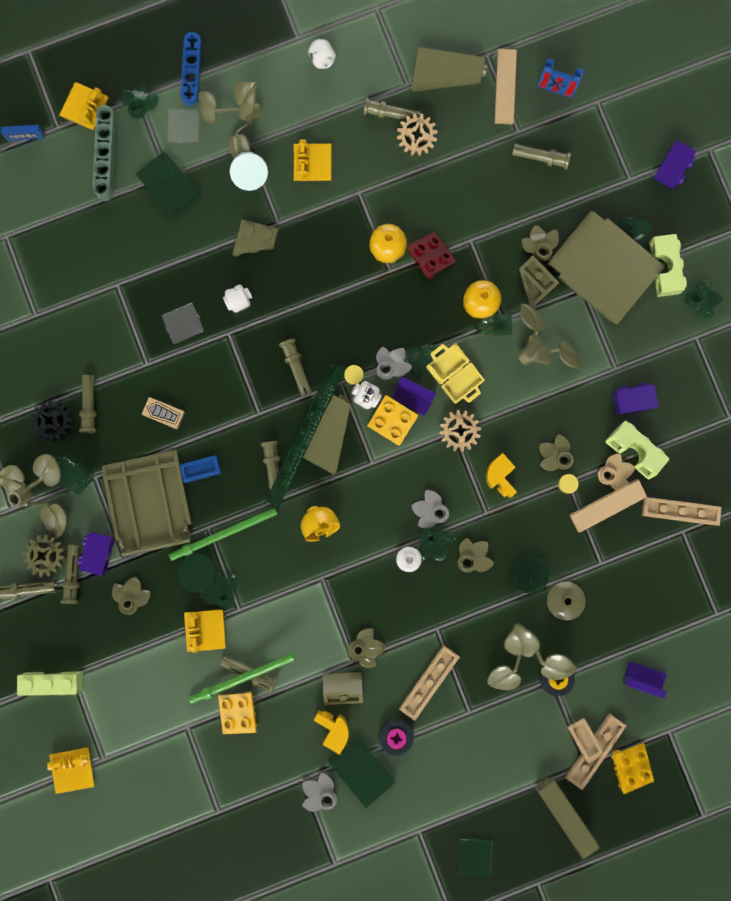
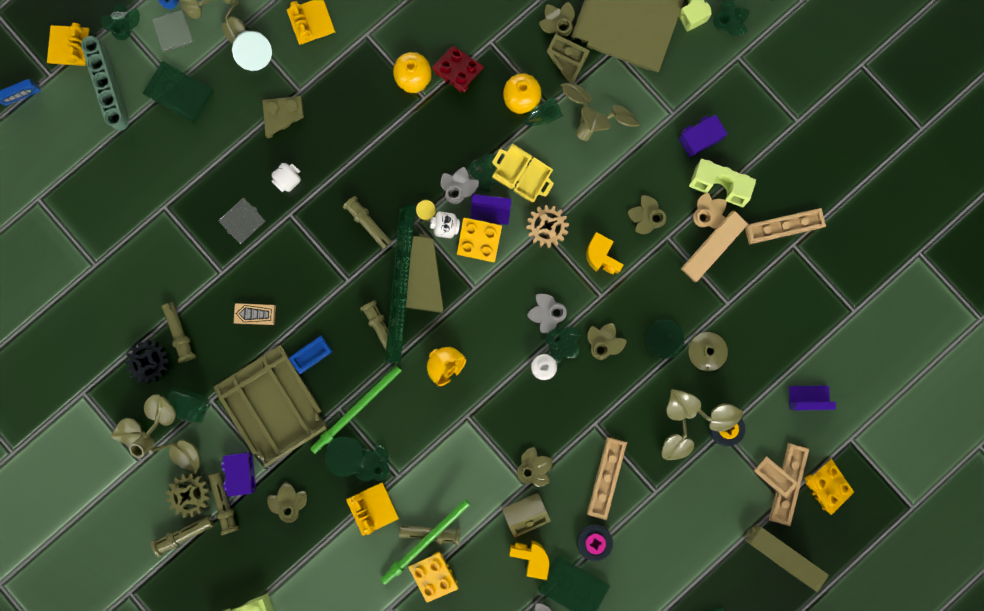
camera: 25 degrees left, 0 degrees up
light yellow tile [558,474,579,494] -> none

